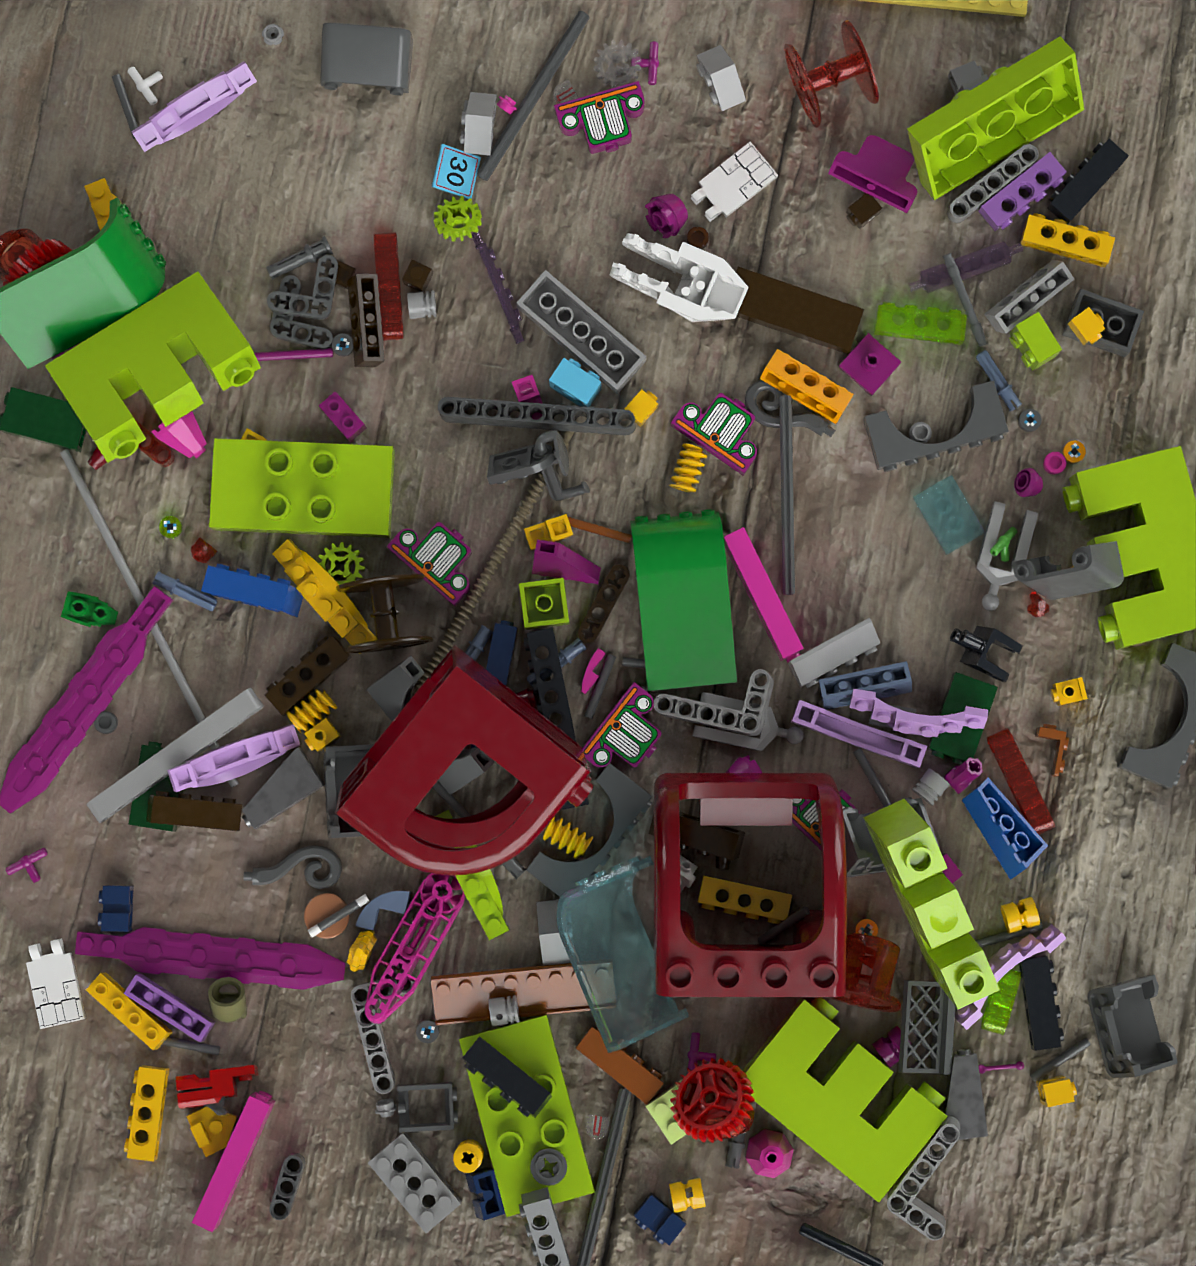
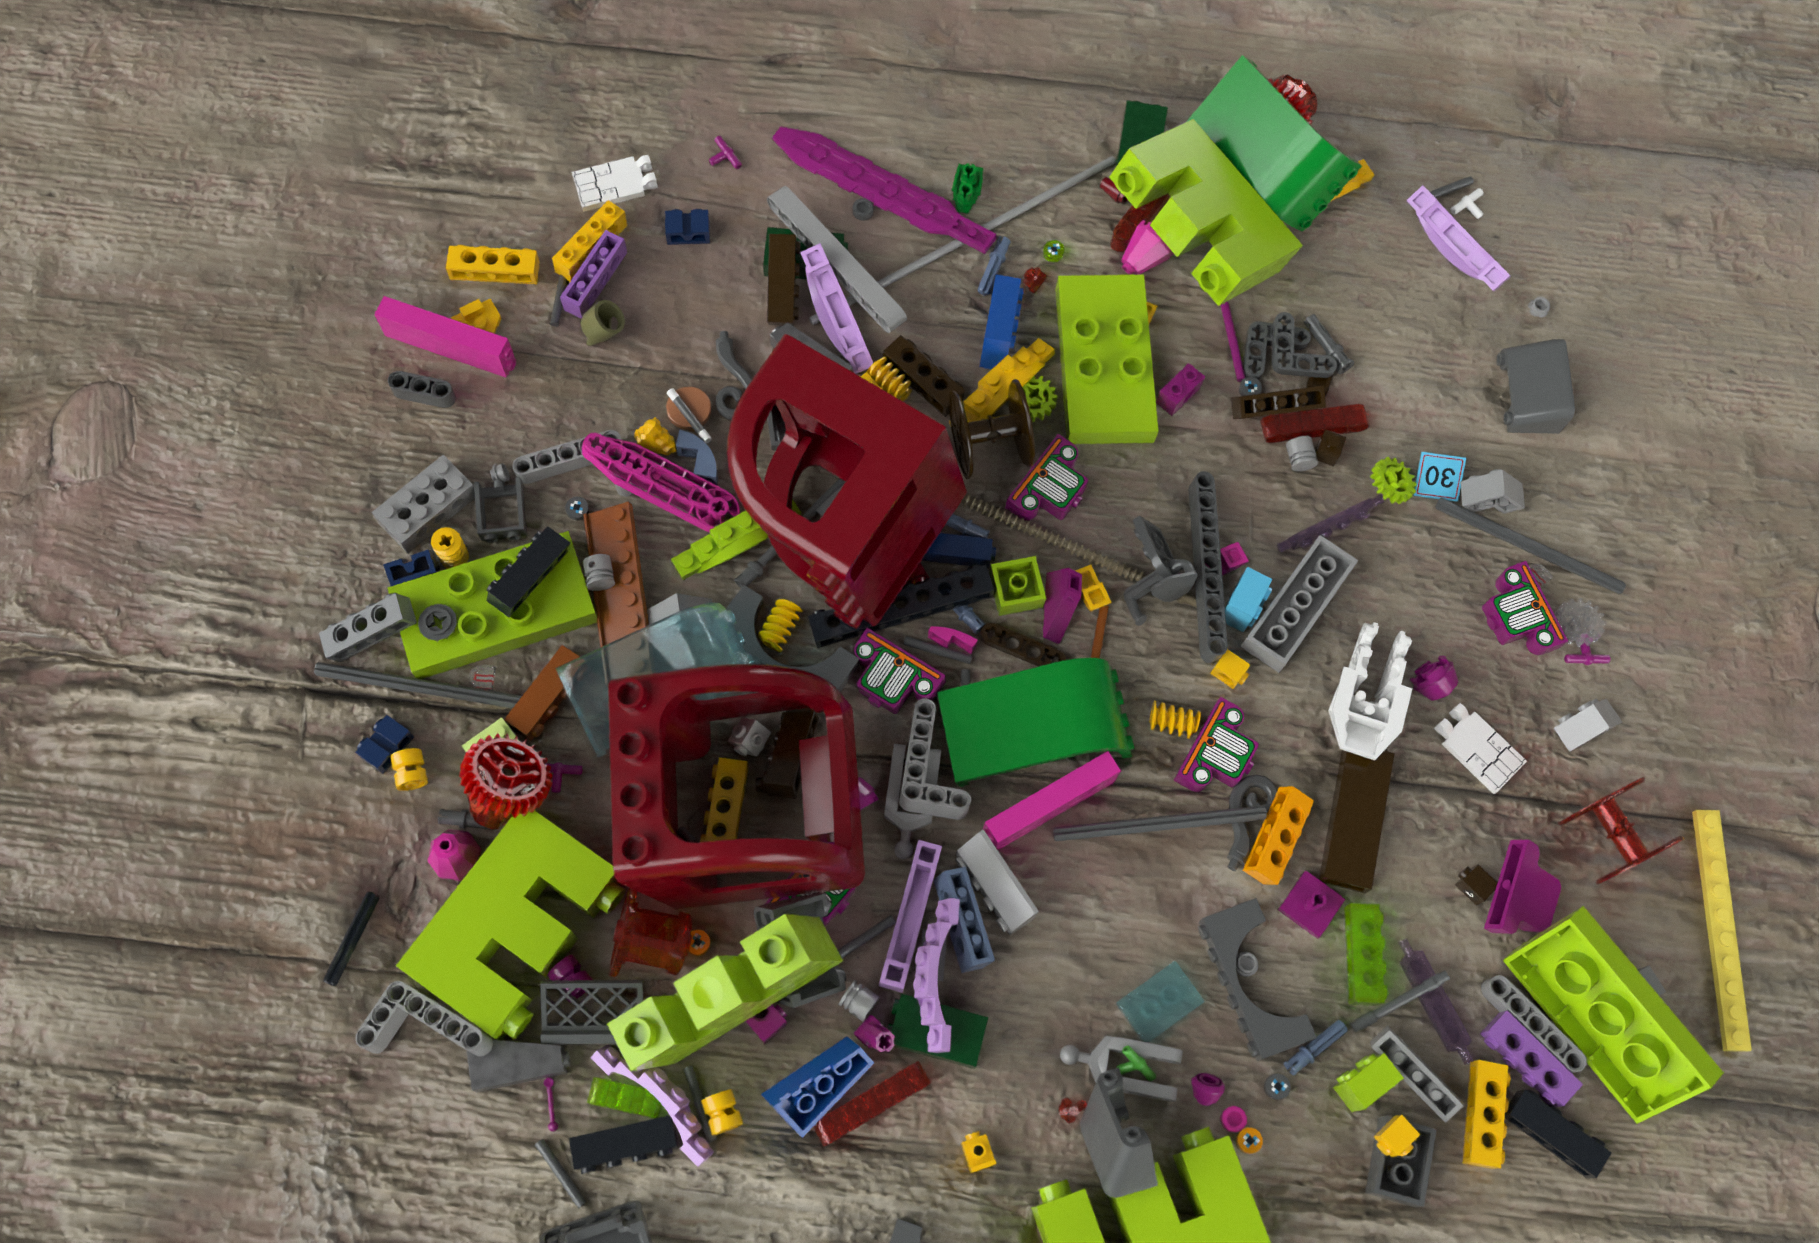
camera: 75 degrees right, 15 degrees down
magenta plate [75,927,346,990] -> none
red plate [176,1065,258,1116] -> none
dark pink plate [496,95,517,115] -> none
reddish brown tile [687,227,709,249] -> none
black piece [950,626,1023,683] -> none
dark orange bracket [1035,724,1069,777] -> none
yellow brick [1036,1075,1077,1107] -> none

